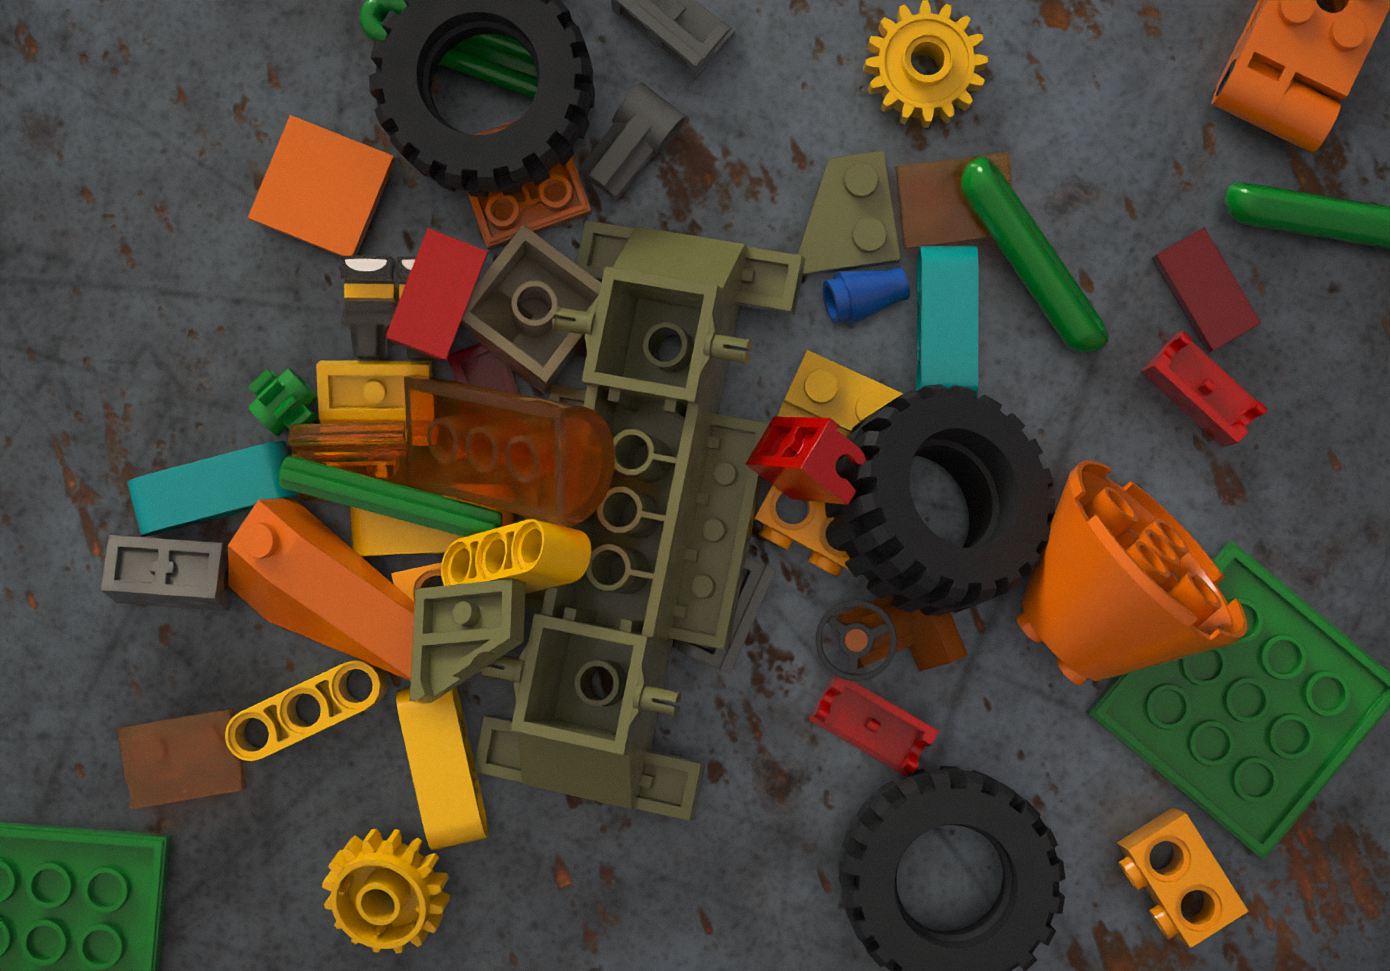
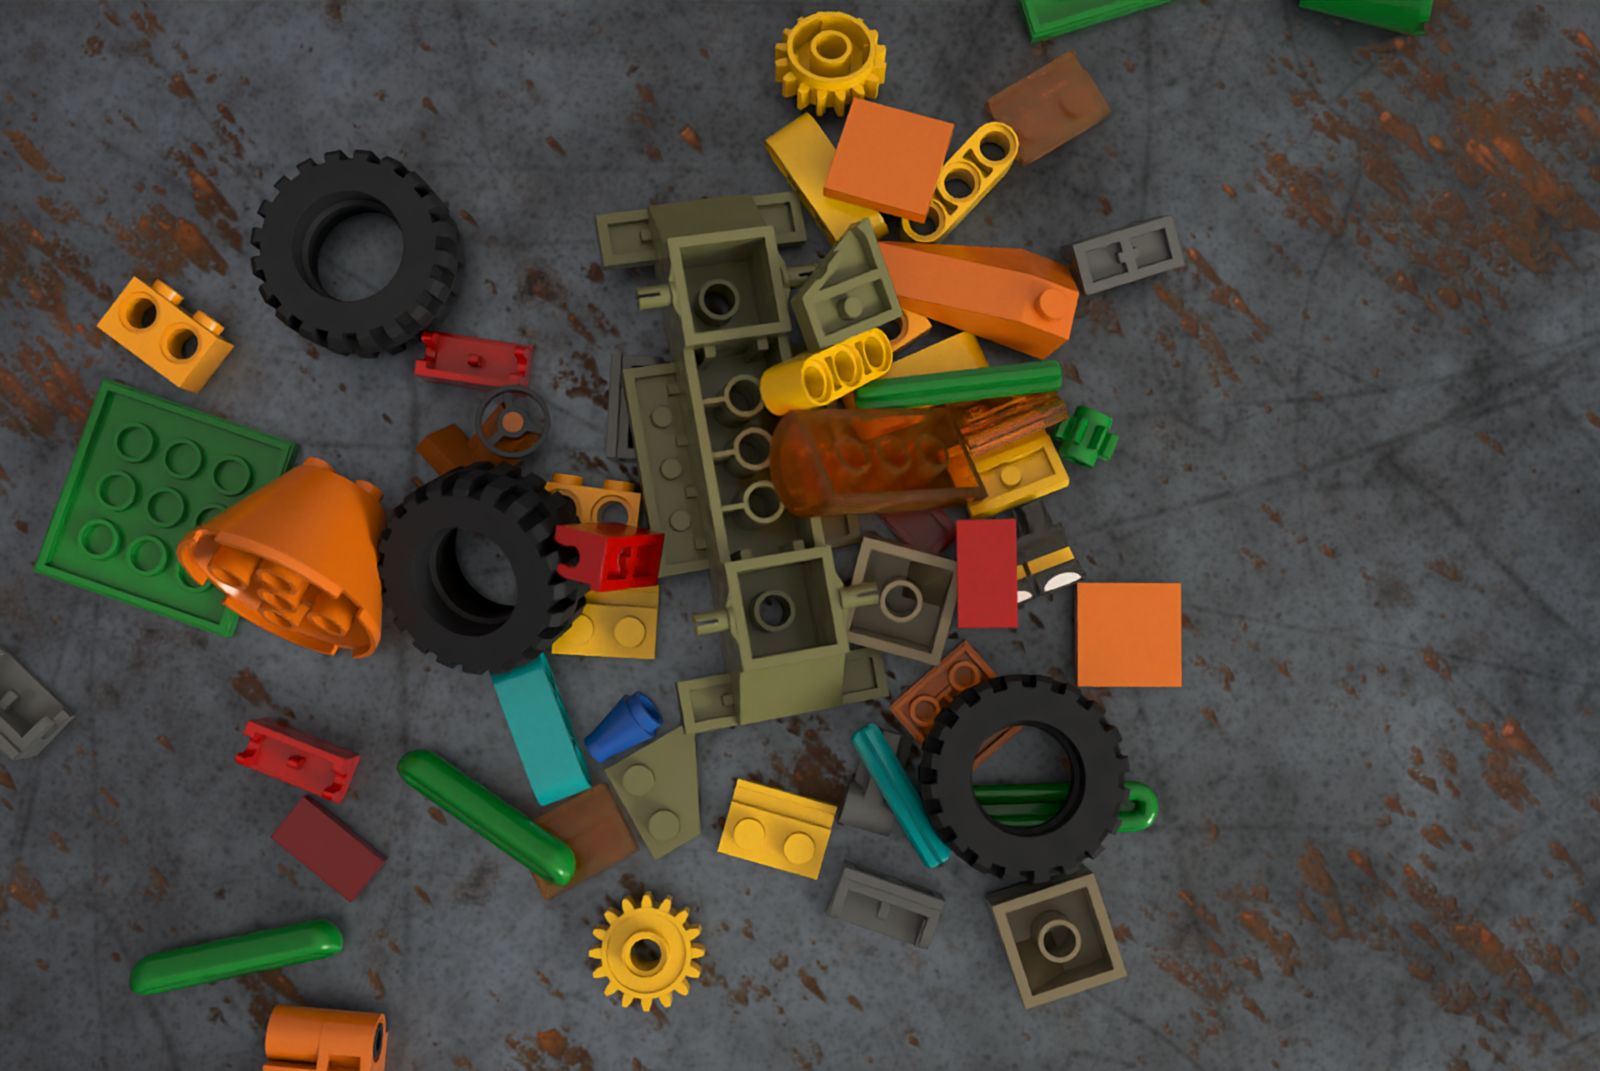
camera: 155 degrees right, 0 degrees up
teal beam [127,441,299,537] -> none
none -> yellow plate [717,777,838,880]
none -> orange tile [823,97,954,224]
none -> teal axle [850,723,951,868]

